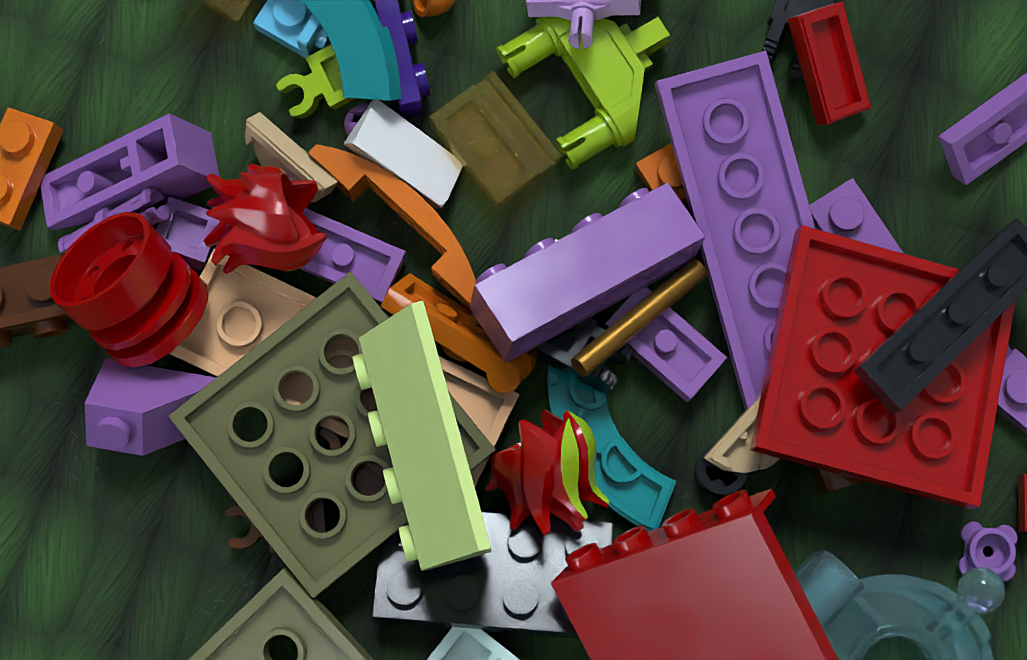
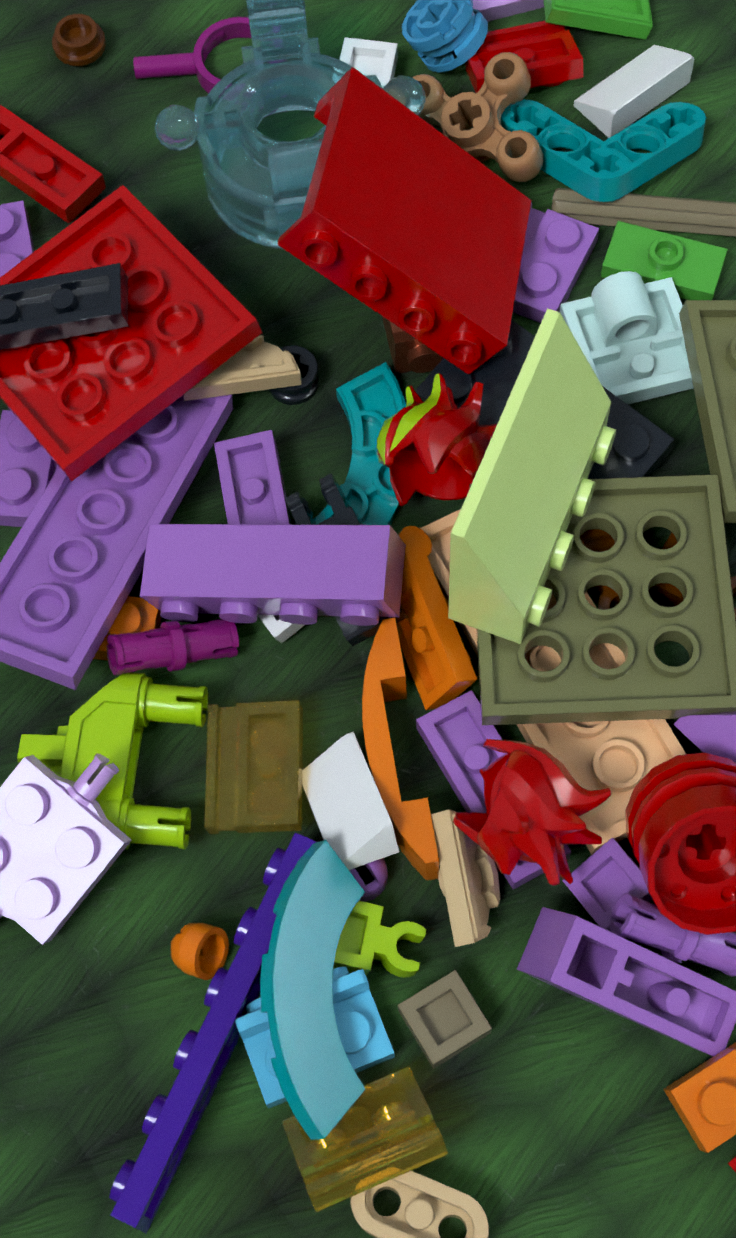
camera: 135 degrees left, 15 degrees down
pearl gold bar [571,259,708,377] -> none
medium lavender plate [958,522,1017,581] -> none
none -> magenta pin [106,619,239,676]
none -> dark tan plate [397,970,492,1069]

